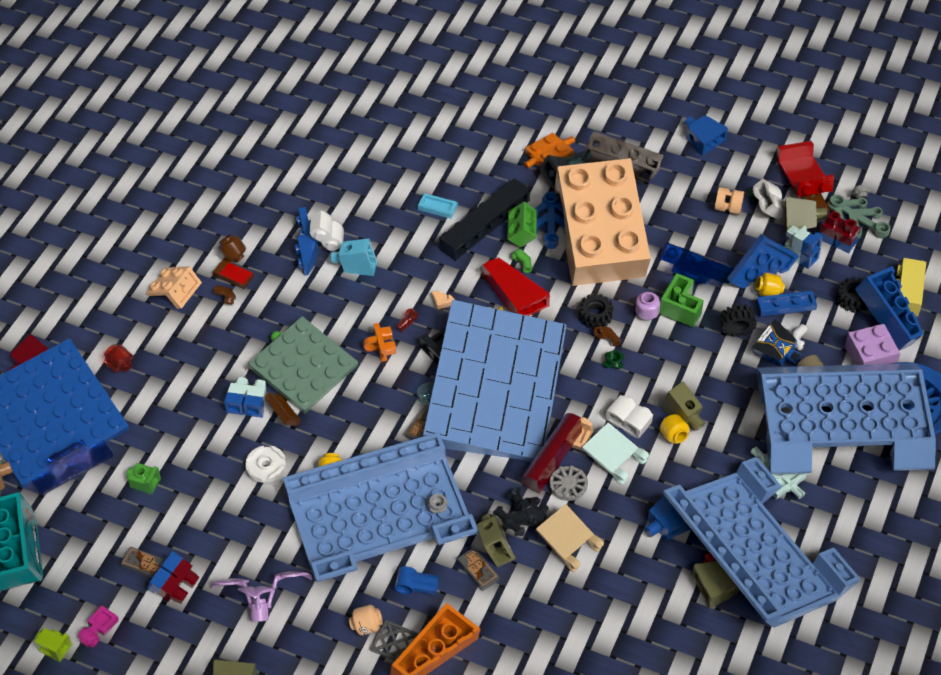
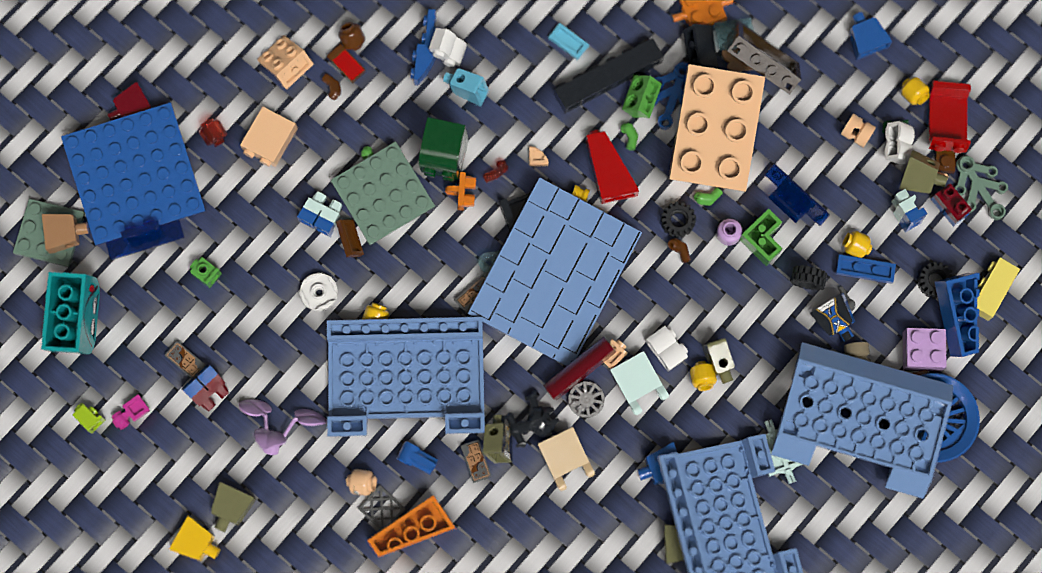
camera: 15 degrees right, 25 degrees up
light grey plate [428,494,448,513] -> none
dark green plate [604,350,624,369] -> none
blue plate [727,234,799,288] -> none
white arm [792,324,807,351] -> none
light grey plate [852,185,870,199] -> none
none -> light nougat brick [240,106,297,167]
none -> dark green brick [419,117,469,182]
none -> bright green arm [694,187,723,206]
none -> yellow head [901,77,929,105]

